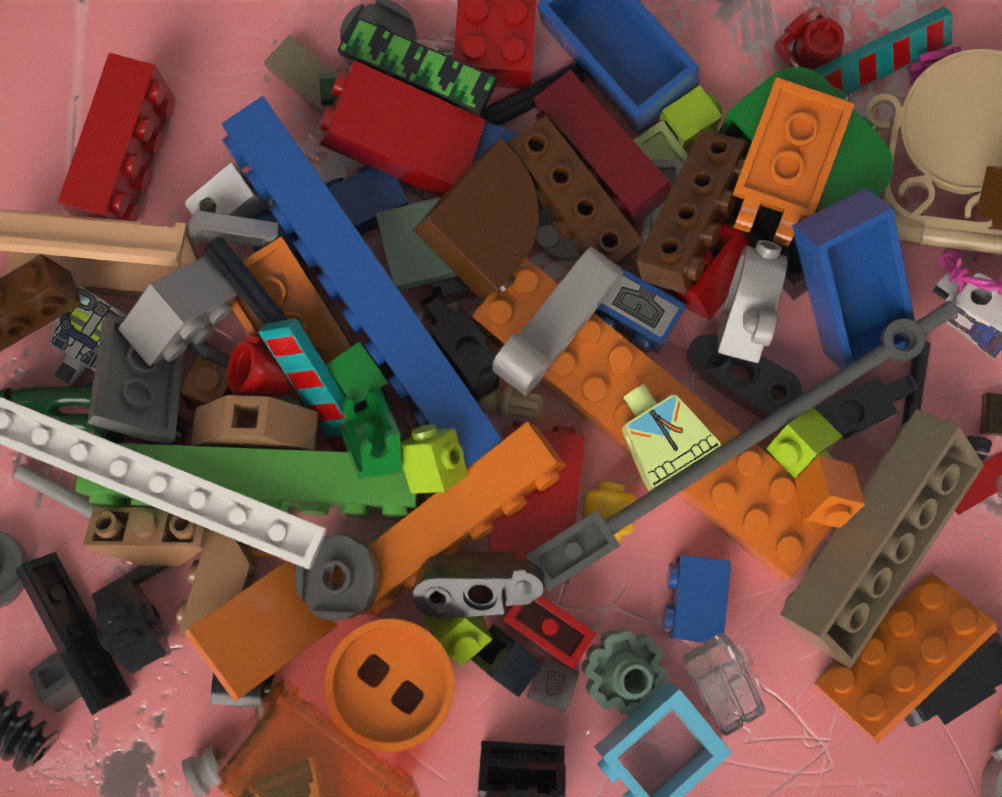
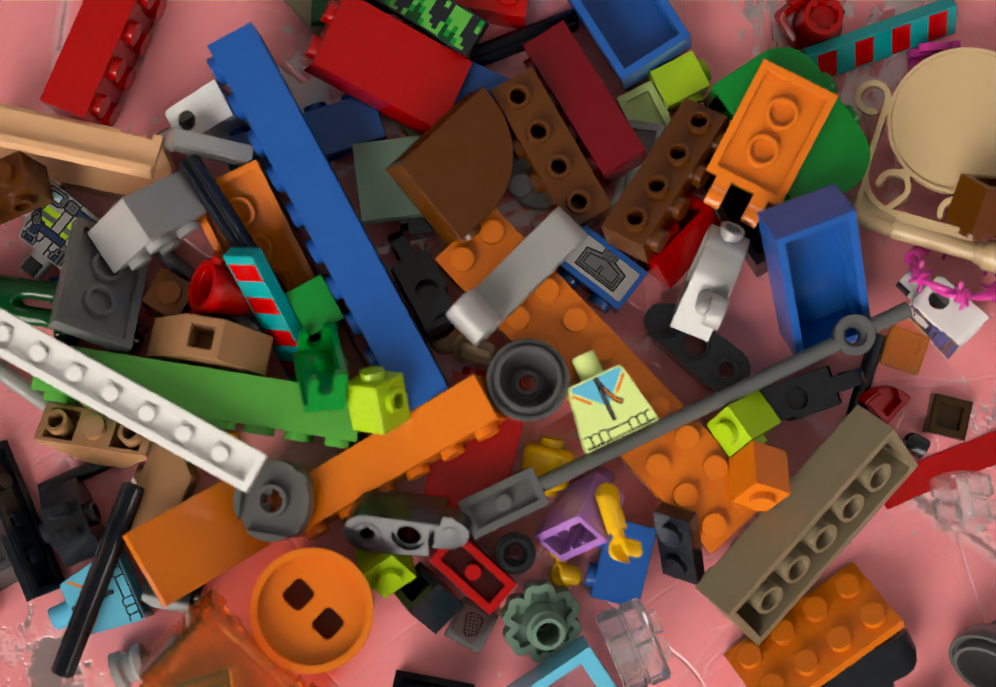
camera: 10 degrees right, 5 degrees up
none -> medium azure torso [48,547,154,635]
none -> black axle [51,482,144,678]
none -> dark grey piece [487,339,569,422]
none -> black brick [495,532,536,574]
none -> medium lavender torso [533,466,642,587]
none -> black plate [653,502,705,585]
none -> red tile [857,385,912,424]
none -> clear yellow tile [879,325,930,376]

